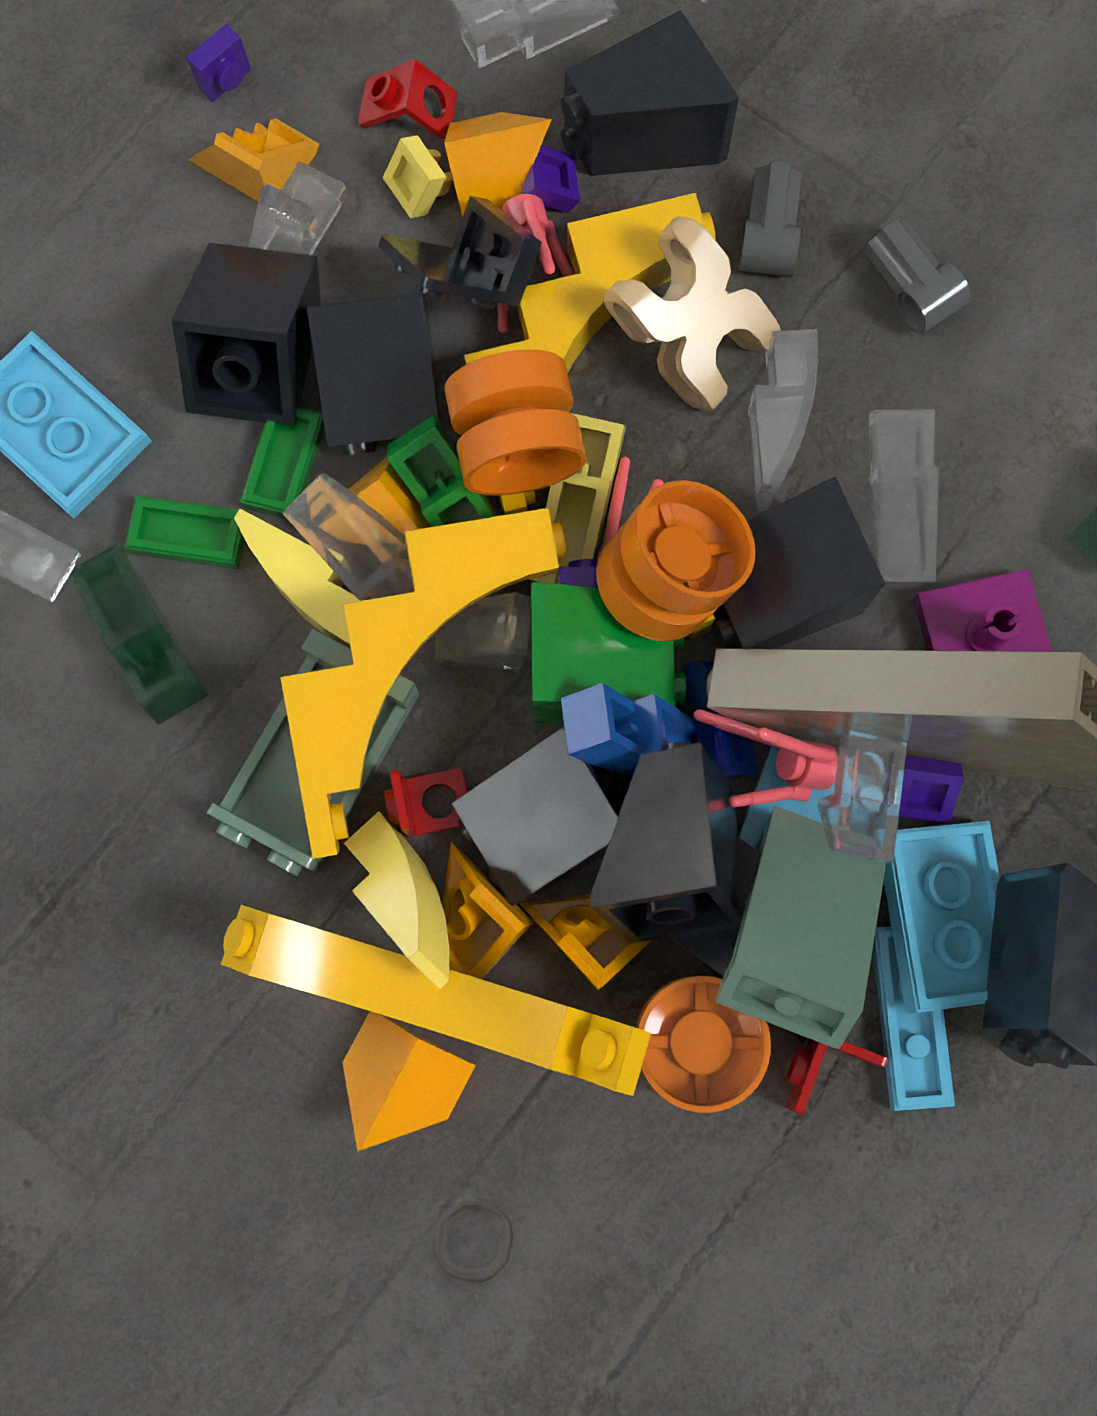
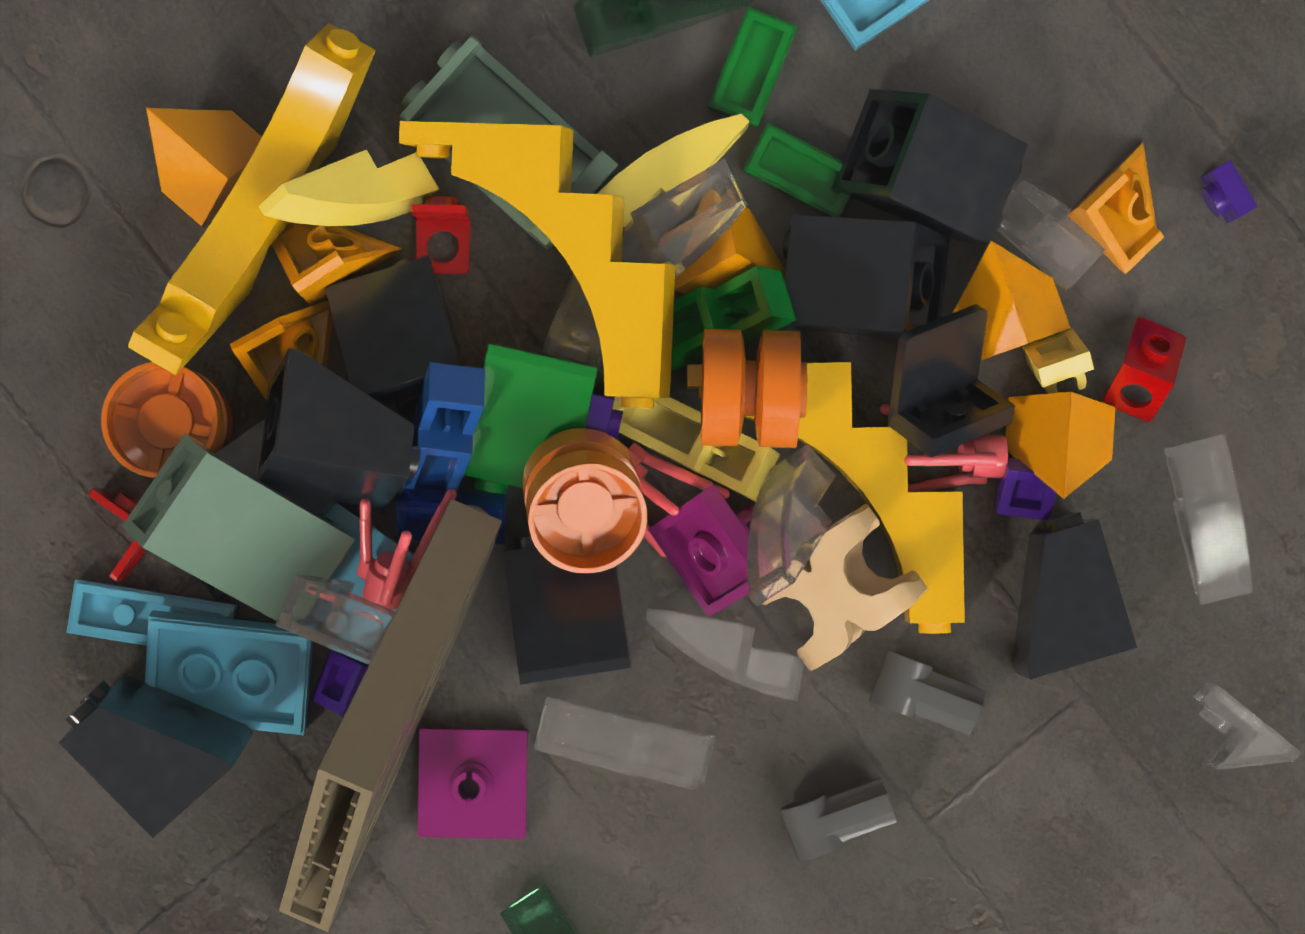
camera: 100 degrees right, 10 degrees up
none -> magenta tile [648,484,777,618]
none -> clear slope [747,444,836,606]
none -> light orange slope [953,241,1071,361]

